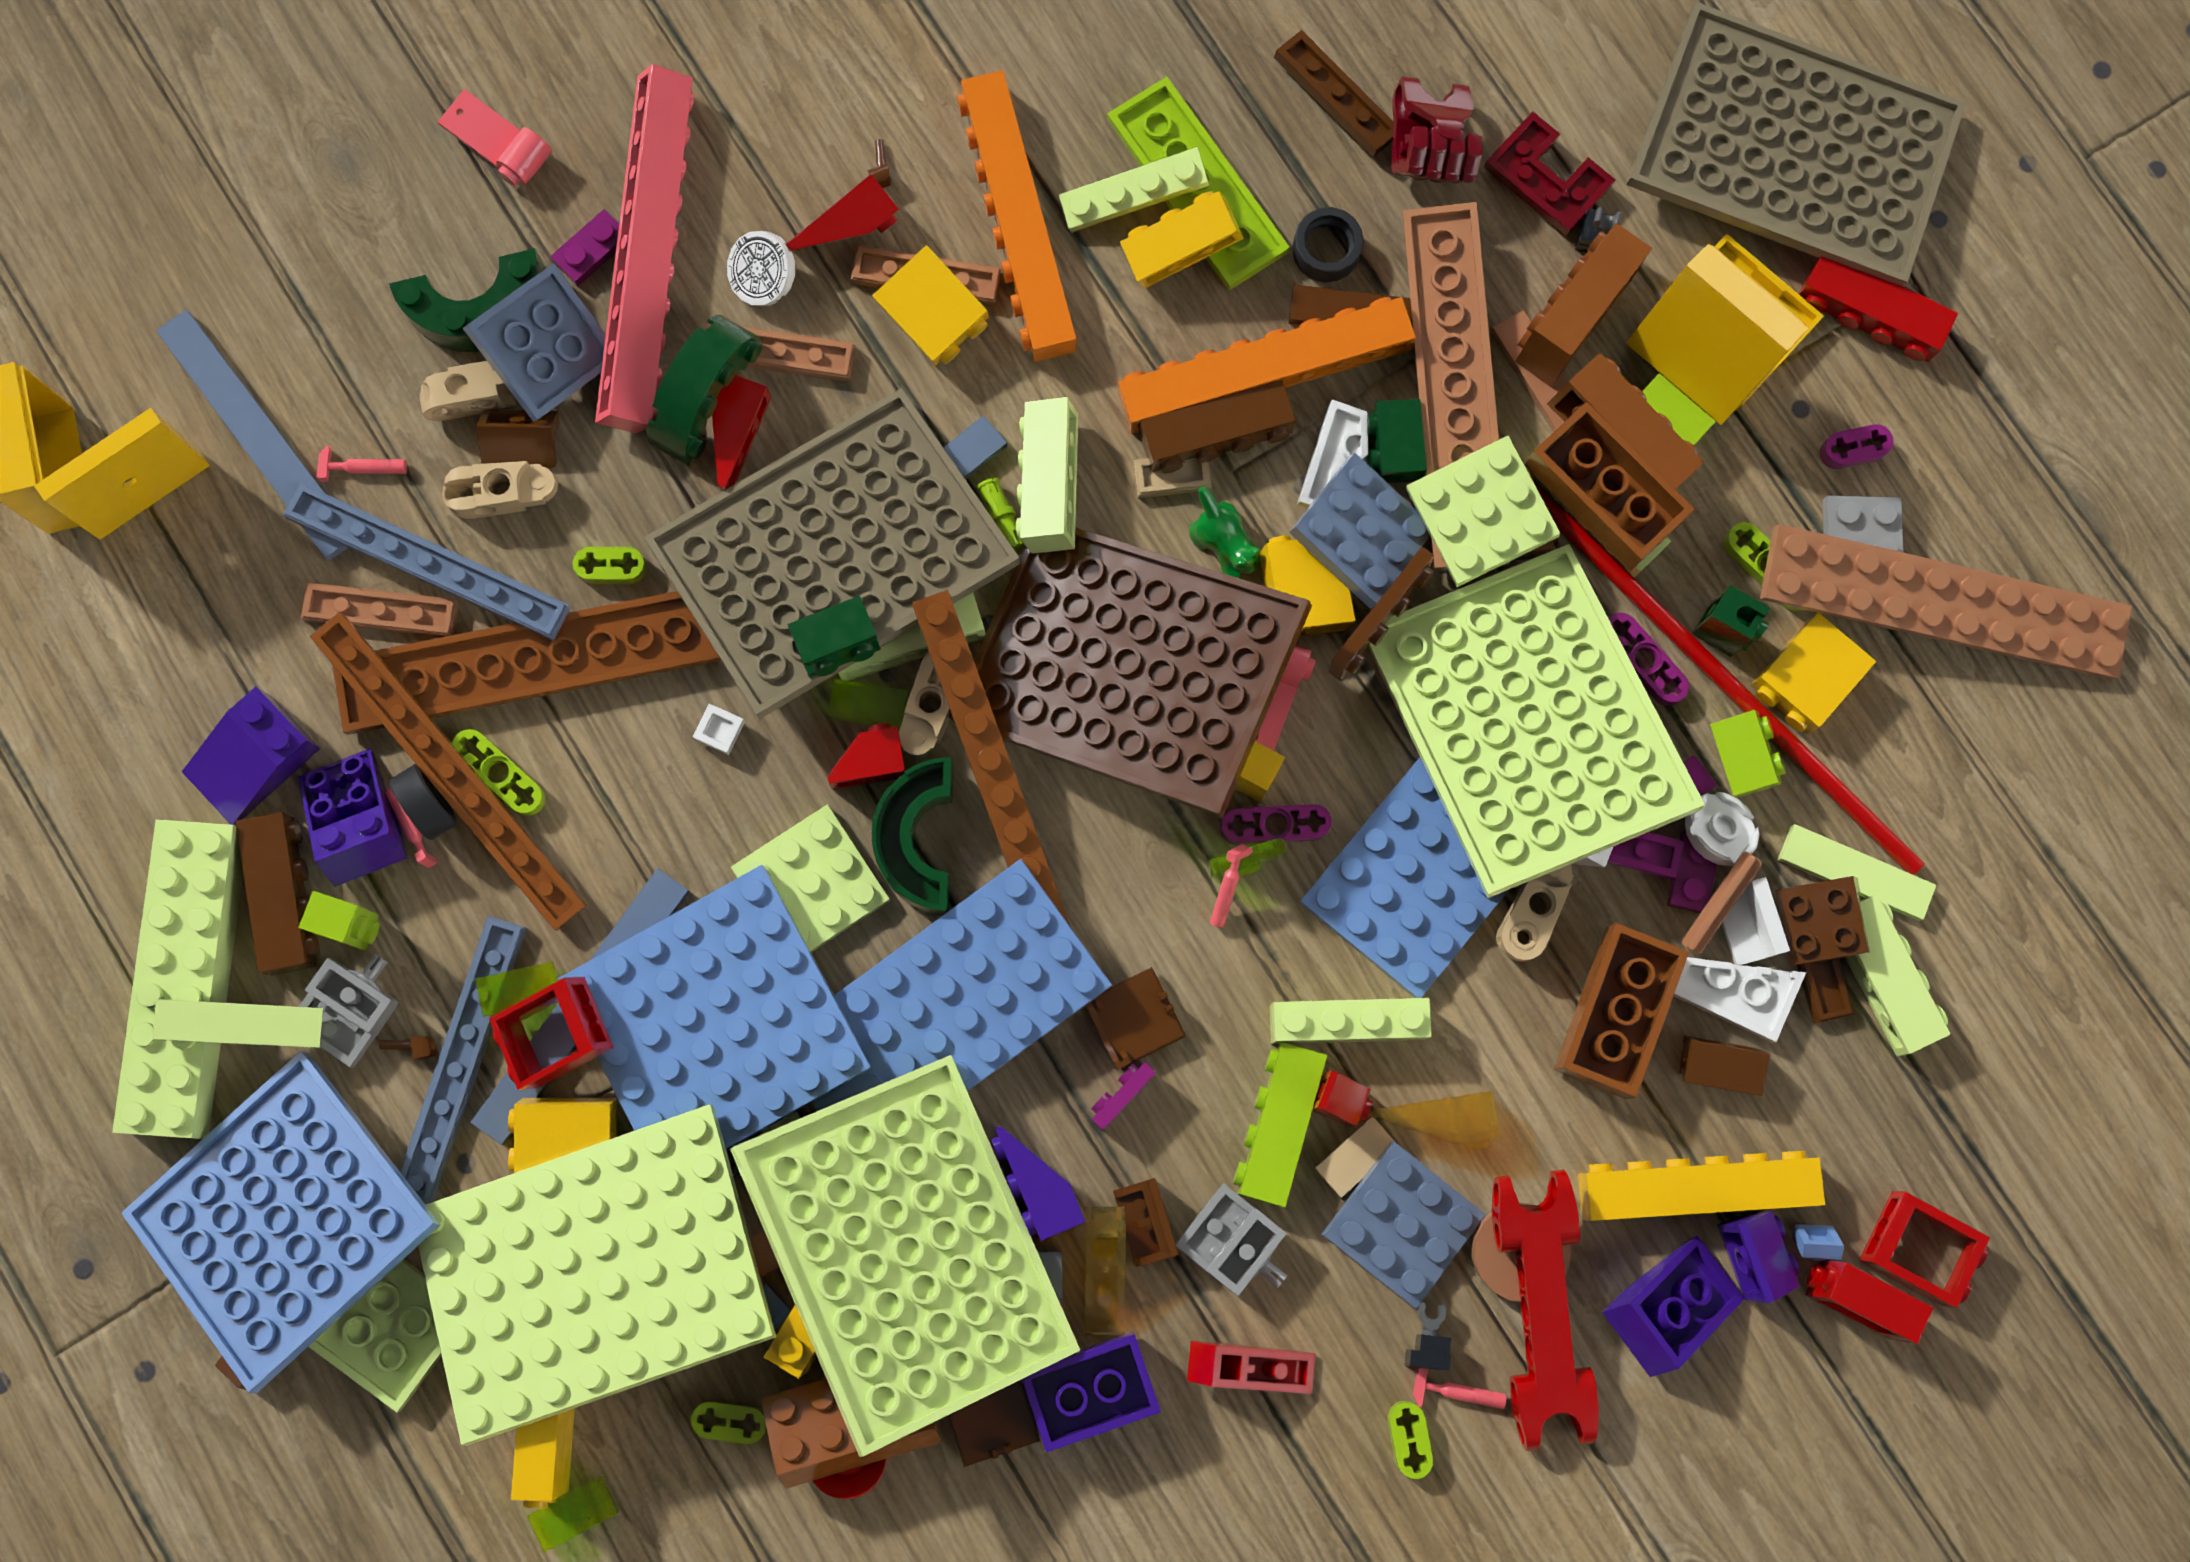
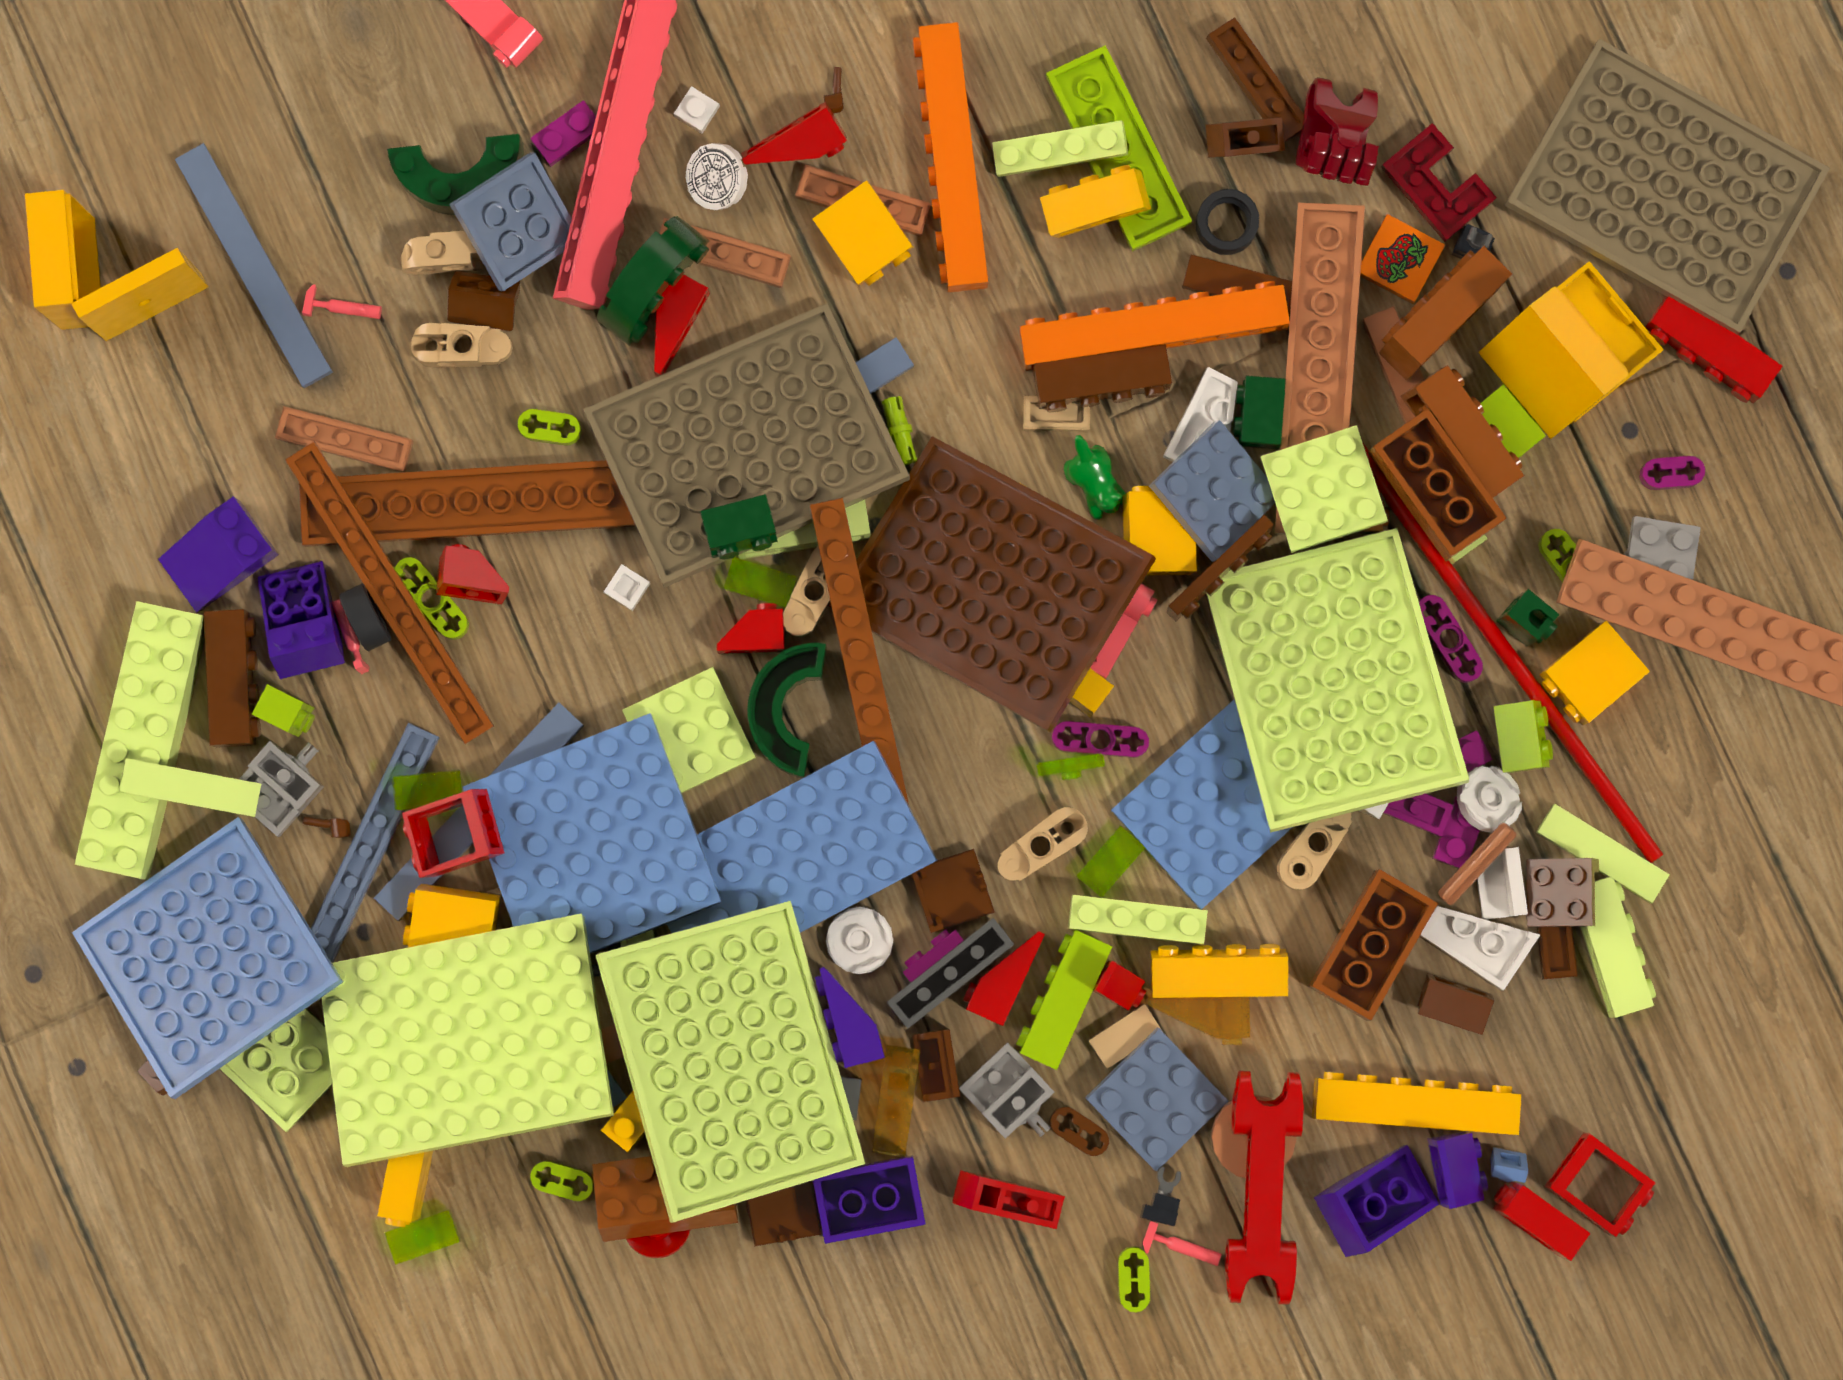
camera: 10 degrees right, 5 degrees up
sand blue tile [283,482,571,641] -> none
yellowish green brick [1016,397,1078,553] -> none
coral piece [1210,844,1253,927] -> none
none -> slope [436,544,509,605]
none -> white plate [674,86,720,134]
none -> white tile [826,907,893,974]
none -> dark grey brick [887,918,1014,1029]
none -> red slope [963,931,1045,1026]
none -> tan piece [997,807,1088,881]
none -> reddish brown beam [1050,1107,1109,1156]
none -> clear neon green plate [1076,826,1145,898]
none -> yellow brick [1151,944,1288,998]
none -> reddish brown slope [1205,117,1285,158]
none -> orange tile [1361,214,1445,304]

